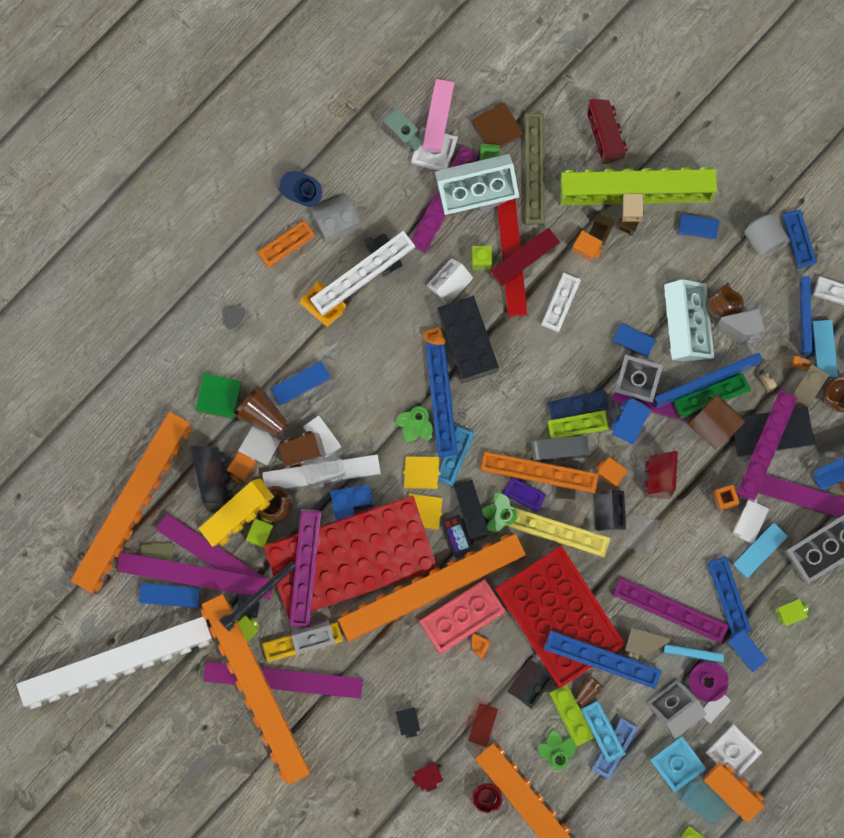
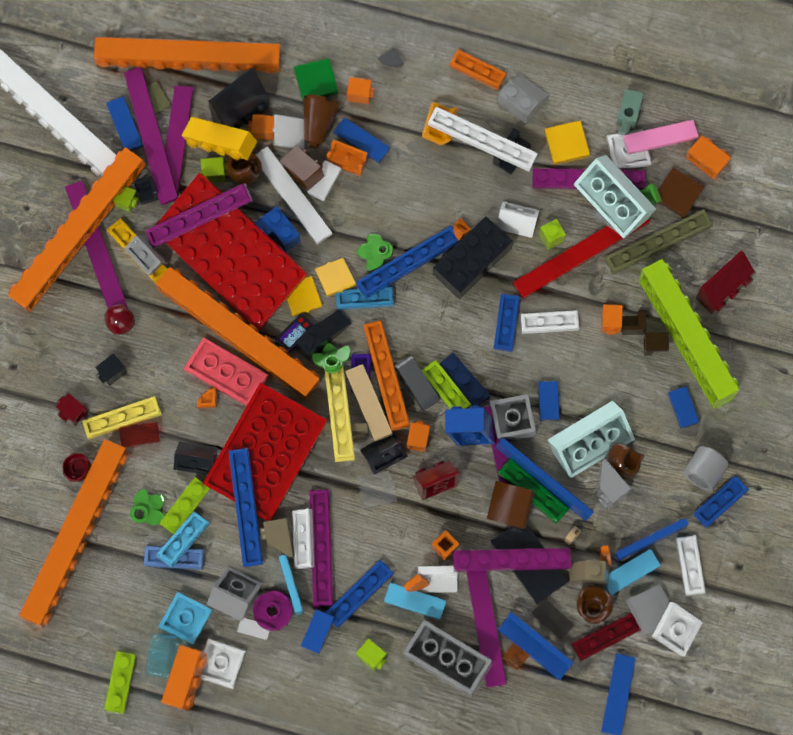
camera: 60 degrees right, 5 degrees down
black piece [219,561,296,632] -> none
dark blue piece [280,171,322,207] -> none
clear brick [301,451,346,489] -> none
dark red tile [489,227,560,287] -> none
reddish brown cone [575,676,603,706] -> none
tan panel [622,194,643,222] -> none
none -> light yellow tile [82,396,162,440]
none -> dark red hair [104,304,135,335]
none -> white tile [292,508,314,570]
none -> orange hinge [327,139,368,176]
none -> tan tile [345,364,392,442]
none -> orange brick [347,77,375,104]
none -> orange tile [403,574,430,592]
none -> blue tile [493,293,520,352]
none -> yellow tile [544,120,590,165]
none -> orange brick [686,135,731,180]

